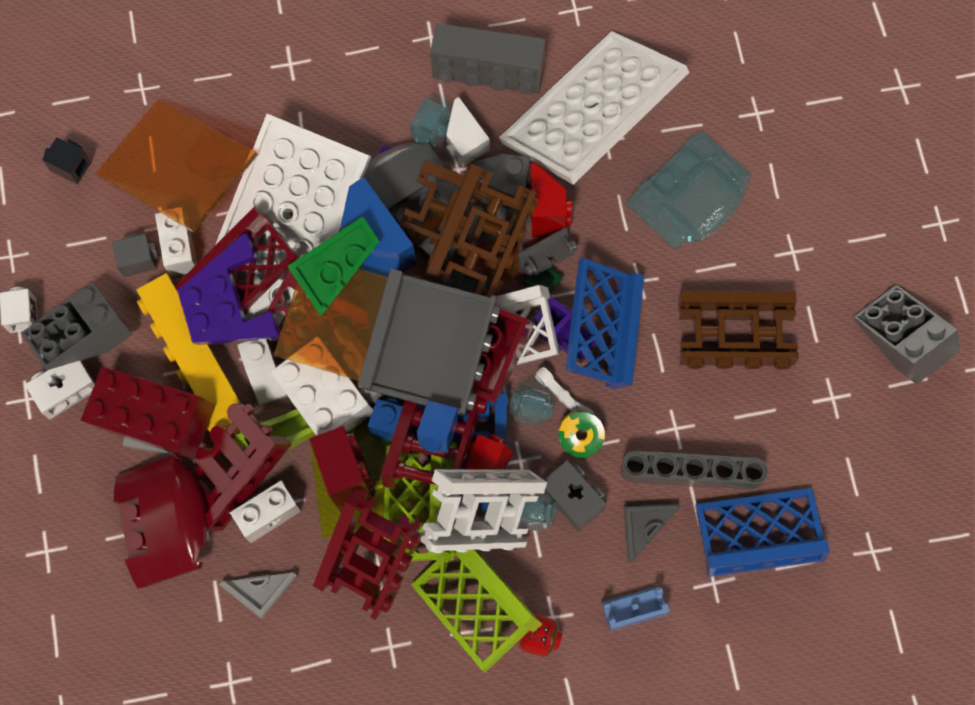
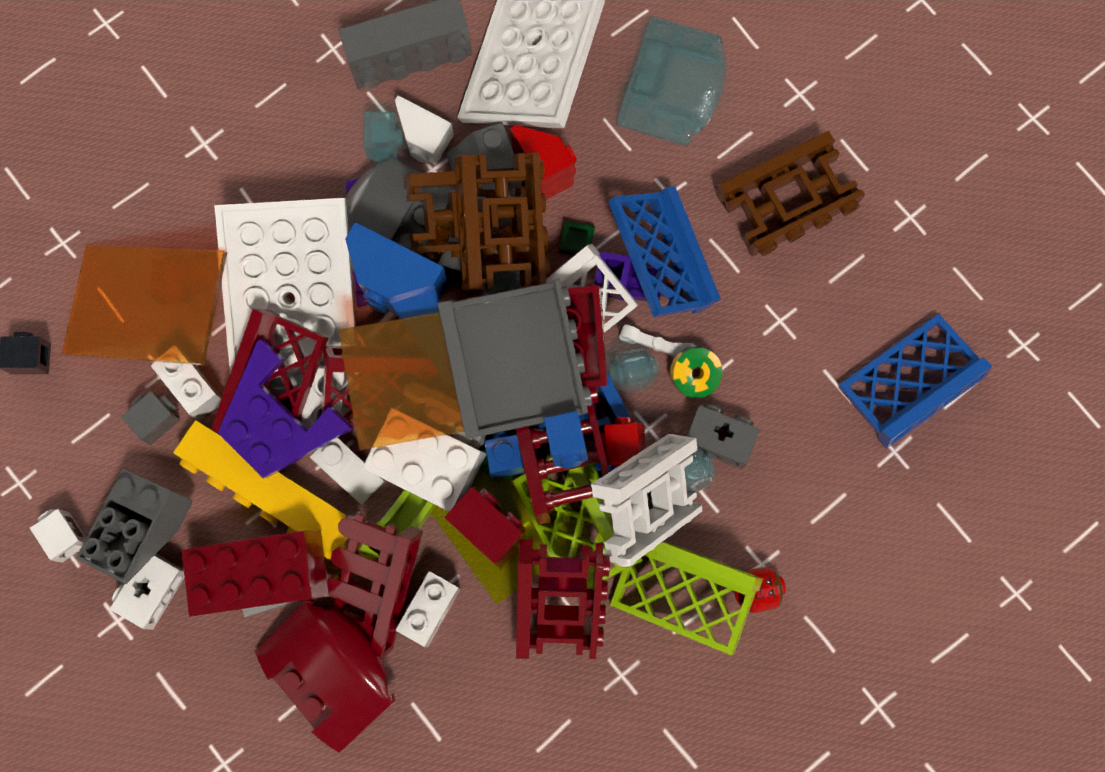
camera: 30 degrees left, 5 degrees up
light grey tile [219,572,297,620] -> none
green wing [287,216,380,316] -> none
dark grey hinge [518,227,577,276] -> none
medium blue hinge [601,586,670,632] -> none
dark grey beam [620,451,768,490] -> none
dark grey tile [624,504,679,562] -> none
dark grey slope [854,285,960,385] -> none

